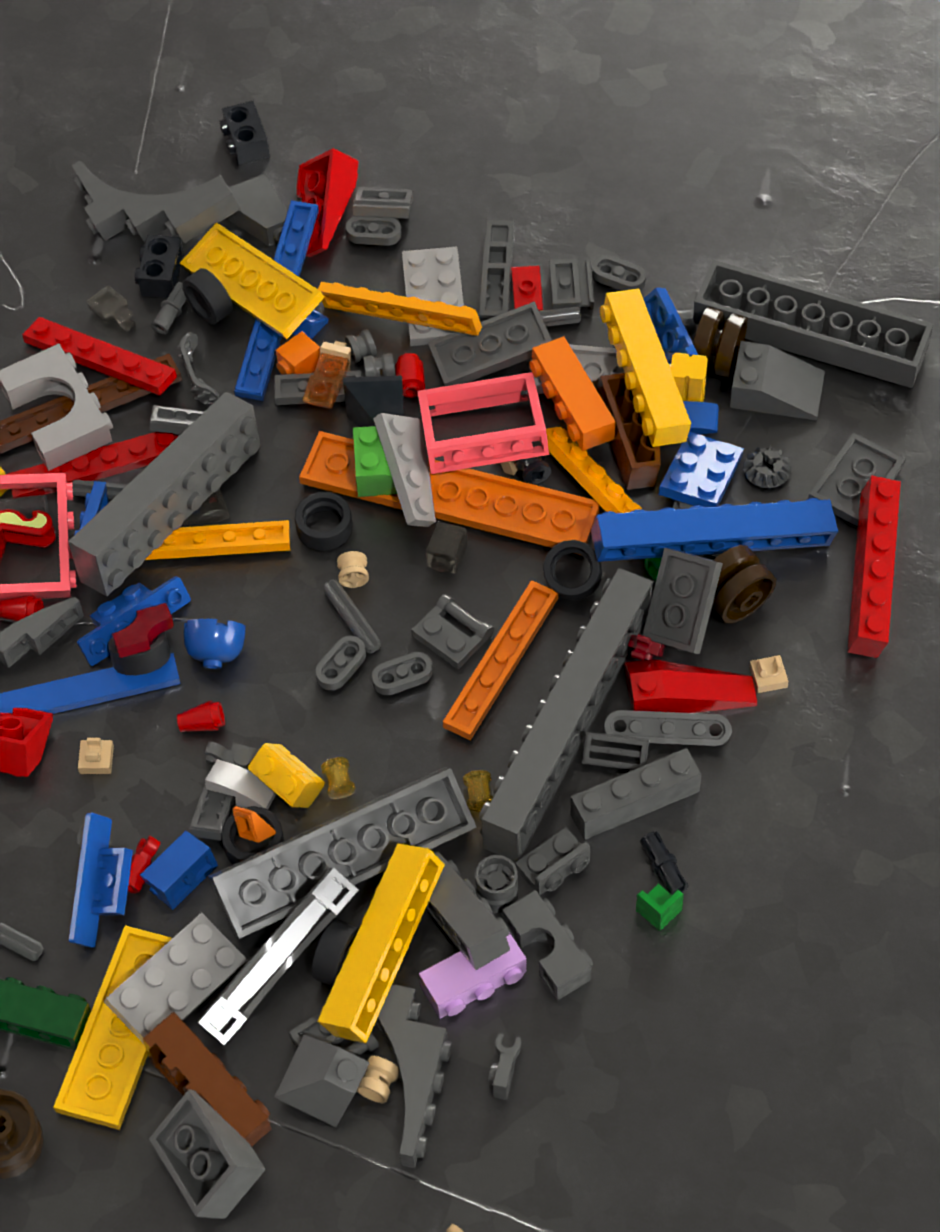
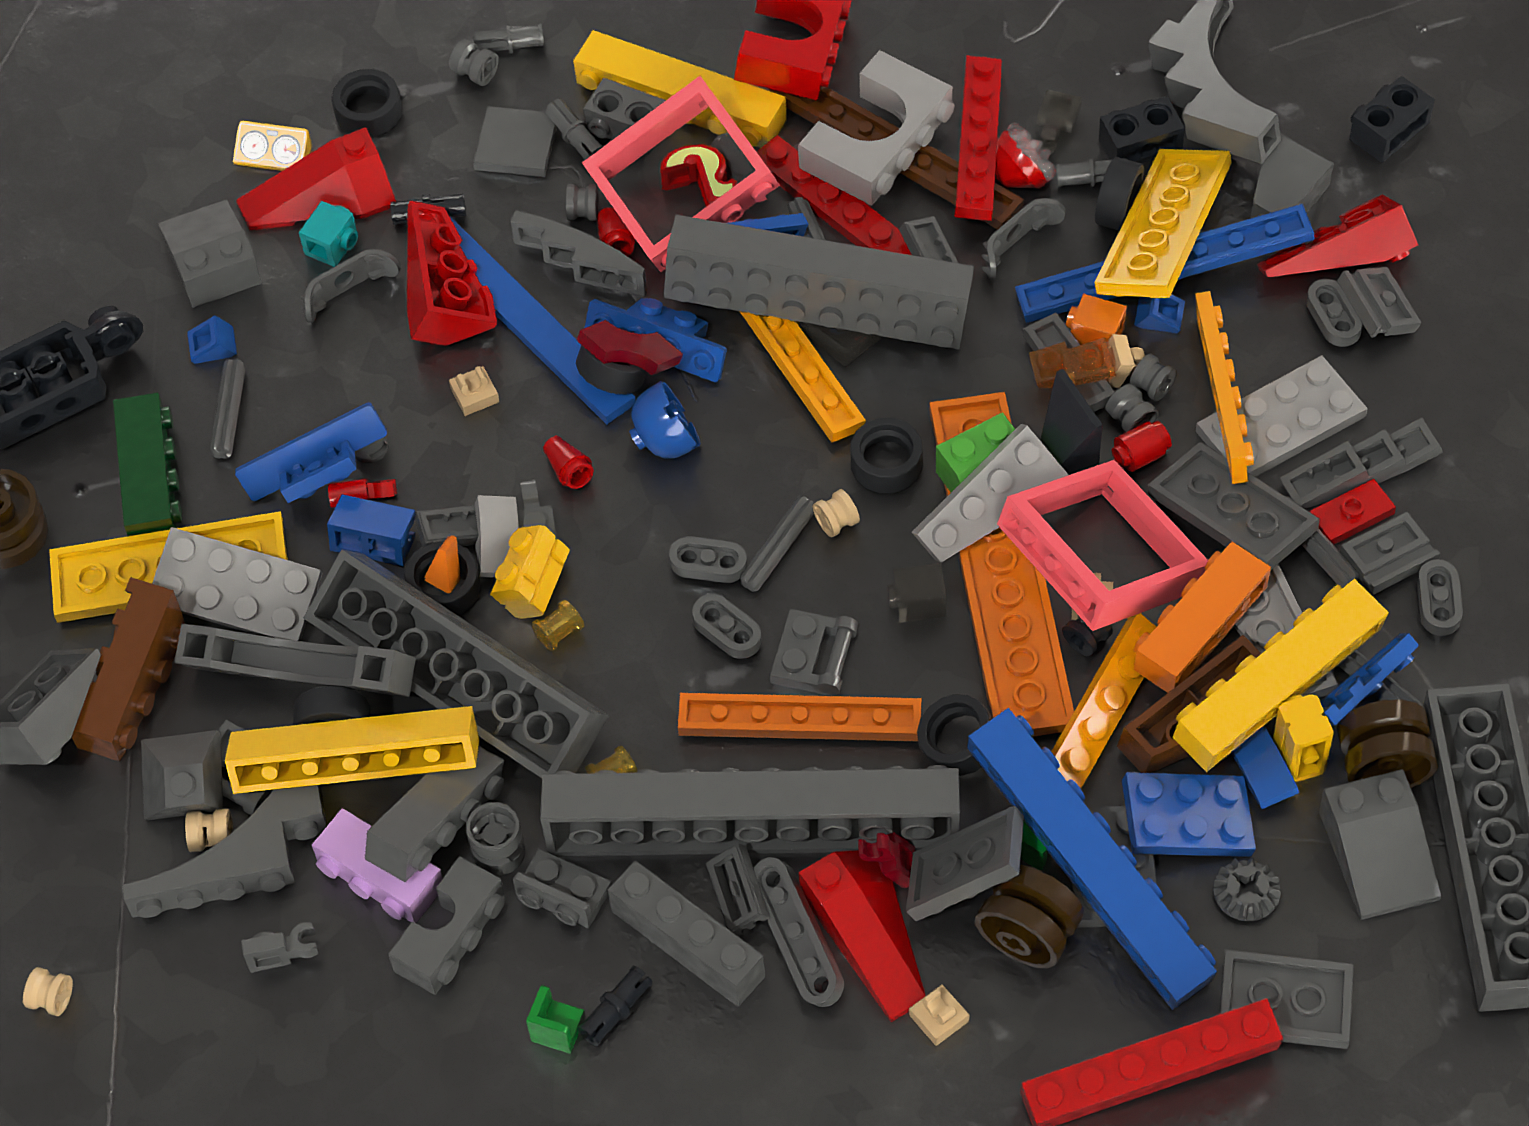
camera: 65 degrees right, 0 degrees up
none -> red hair [995,122,1056,189]

